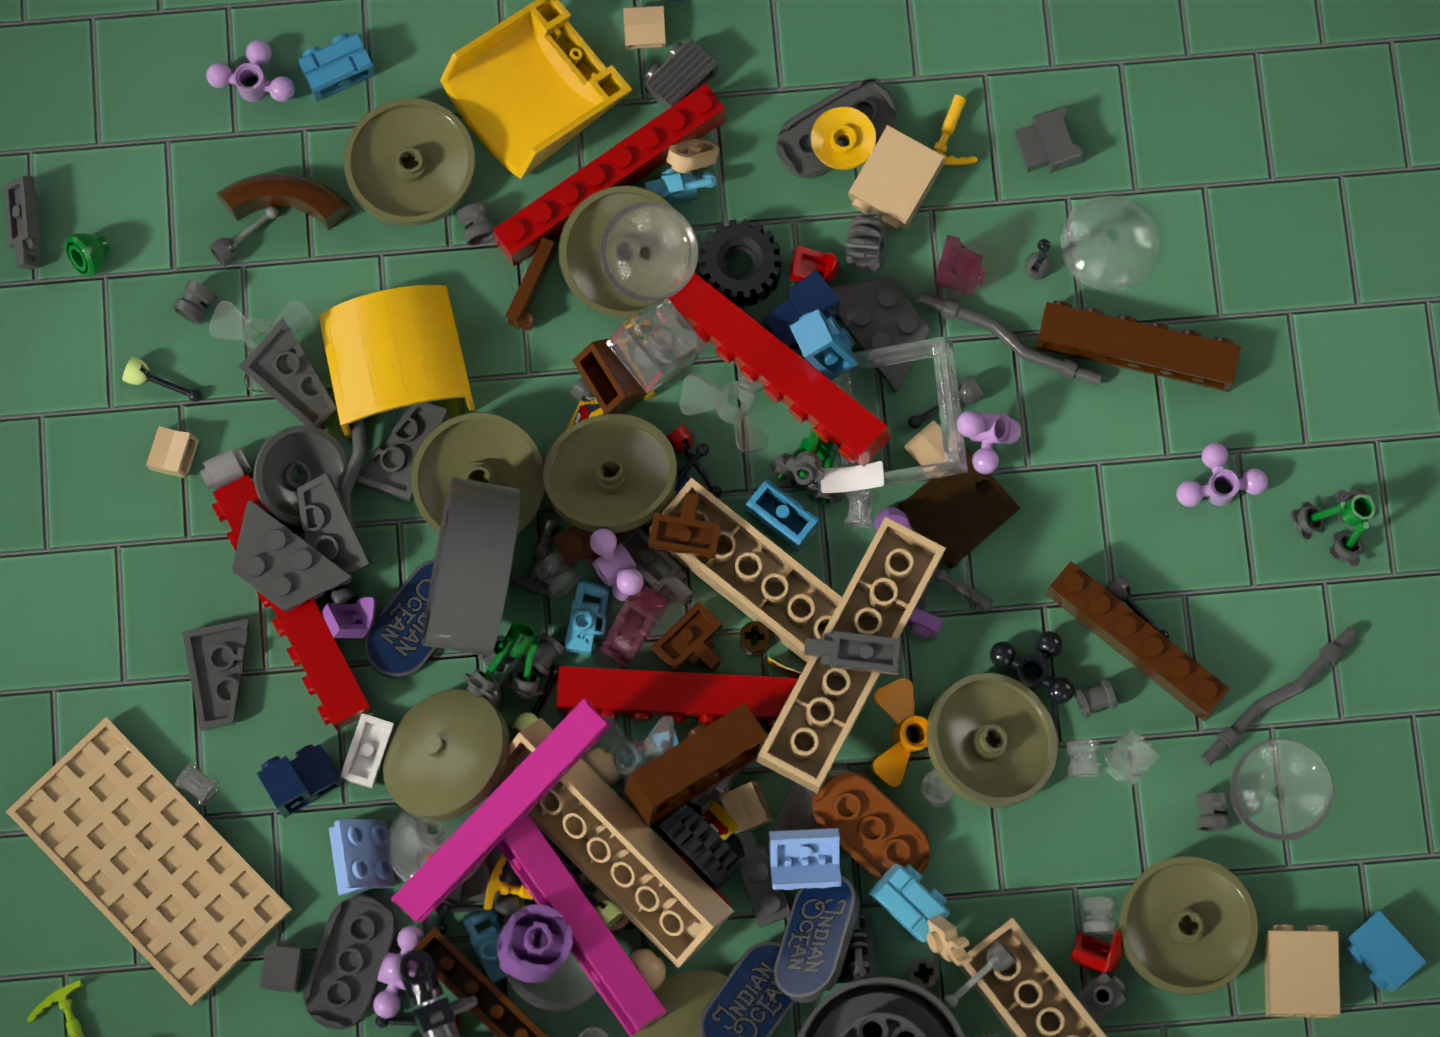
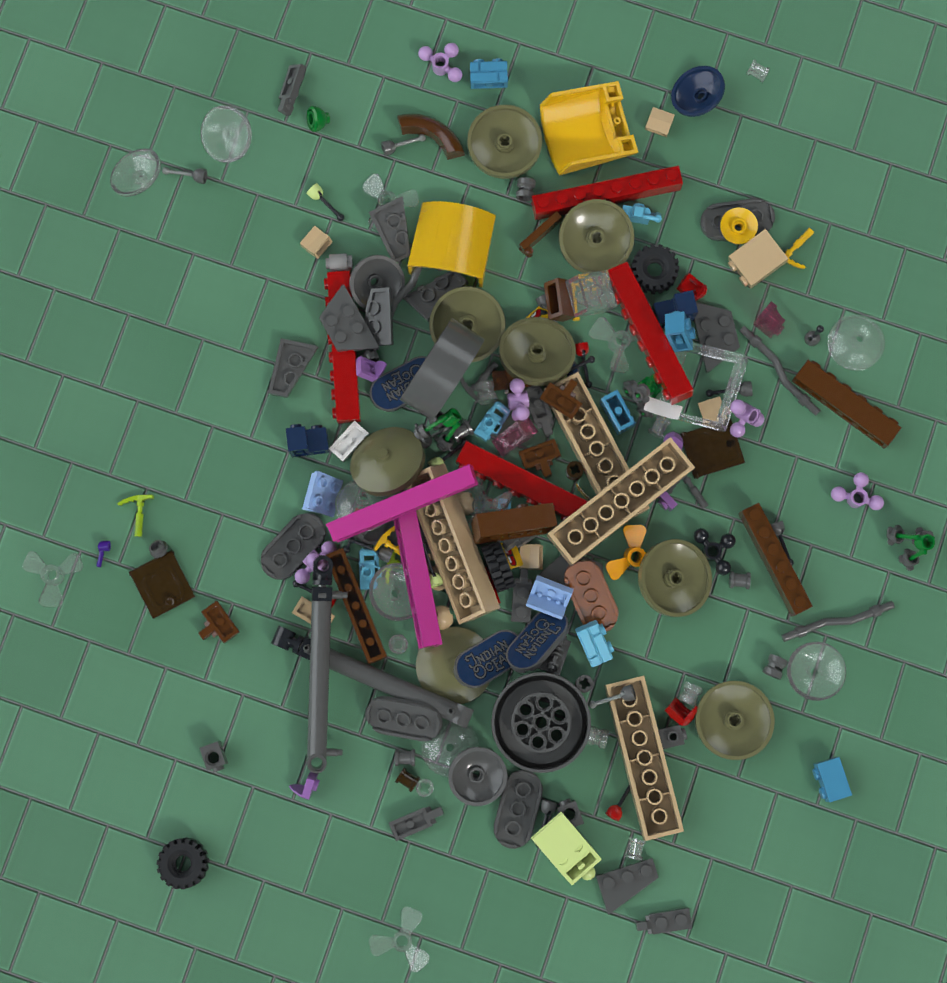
camera: 25 degrees right, 5 degrees up
tan plate [5,717,293,1007] -> none
dark grey wheel [172,280,218,325] -> none
clear bush [175,763,220,806] -> none
dark grey brick [260,940,304,993] -> none
medium lavender brick [497,904,572,983] -> none
clear dish [599,202,698,302] -> none
dark grey brick [645,38,718,110] -> none
tan plate [667,139,720,173] -> none
dark grey hinge [804,631,903,675] -> none
dark grey gear [845,215,887,272] -> none
clear wheel [920,770,955,808] -> none
tan plate [927,915,972,966] -> none
dark grey piece [1013,106,1083,173] -> none
clear wheel [1066,740,1102,779] -> none
clear brick [1103,727,1160,785] -> none
tan brick [1264,925,1340,1018] -> none

